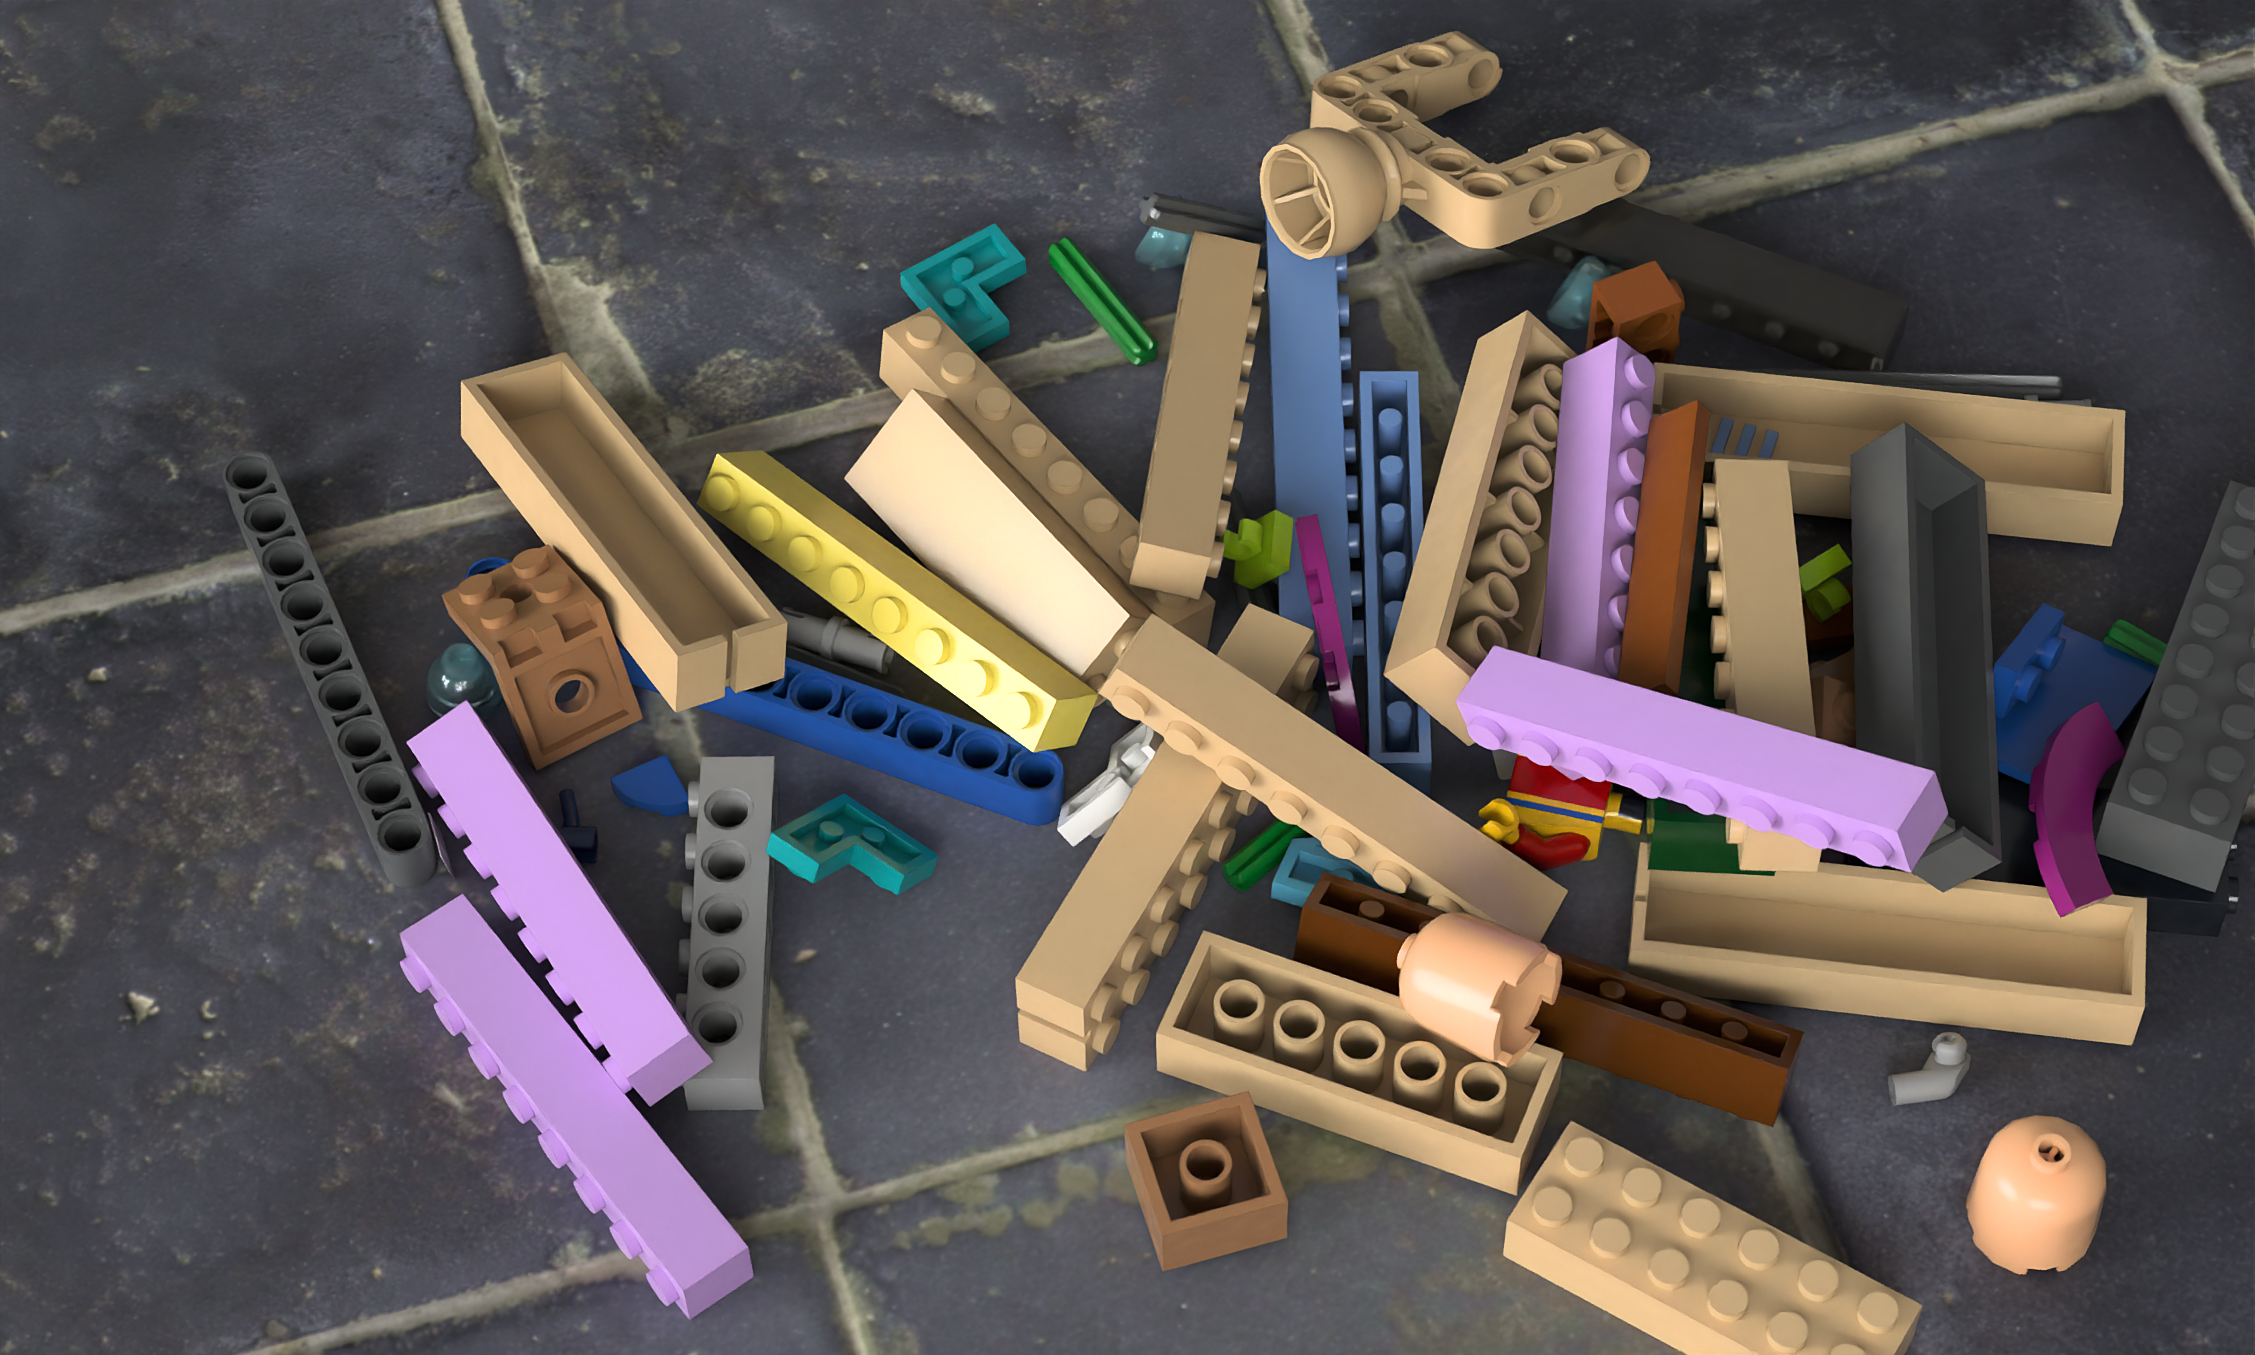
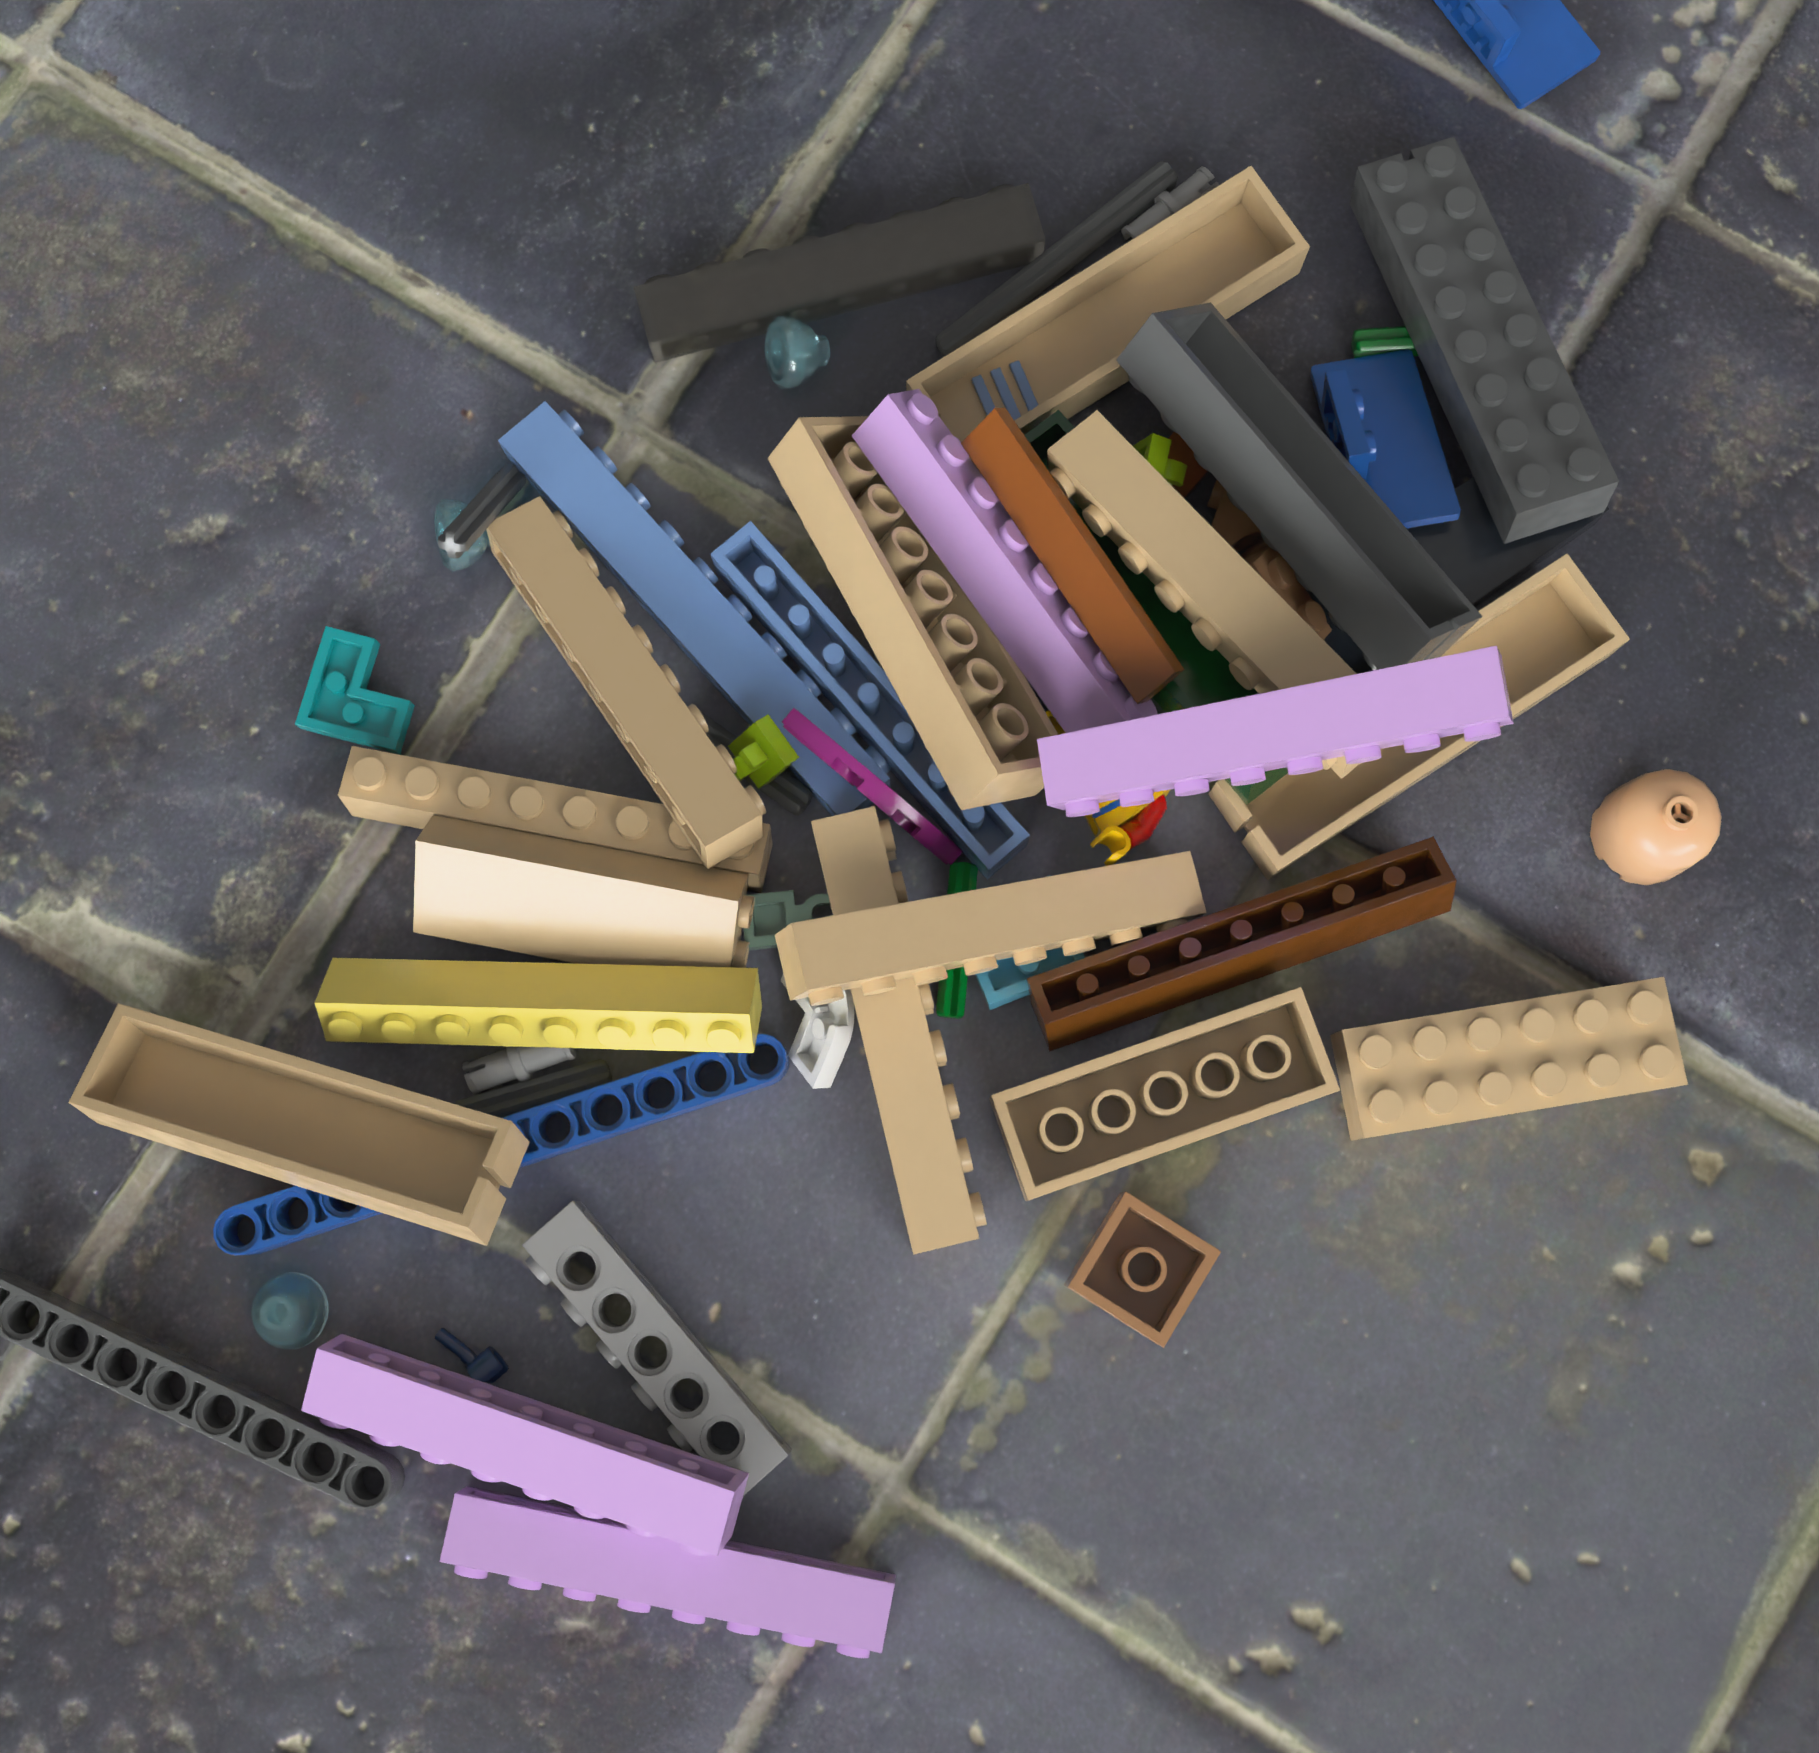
camera: 40 degrees left, 25 degrees up
white sticker [428,813,454,879] -> none
medium nougat bracket [441,544,643,771] -> none
blue tile [610,755,689,817] -> none
teal plate [765,794,939,895] -> none
green axle [1048,238,1159,367] -> none
tan piece [1260,31,1650,260] -> none
light nougat cylinder [1397,912,1562,1067] -> none
dark orange brick [1586,260,1685,365] -> none
light grey arm [1888,1032,1971,1106] -> none
magenta tile [2029,701,2126,918] -> none

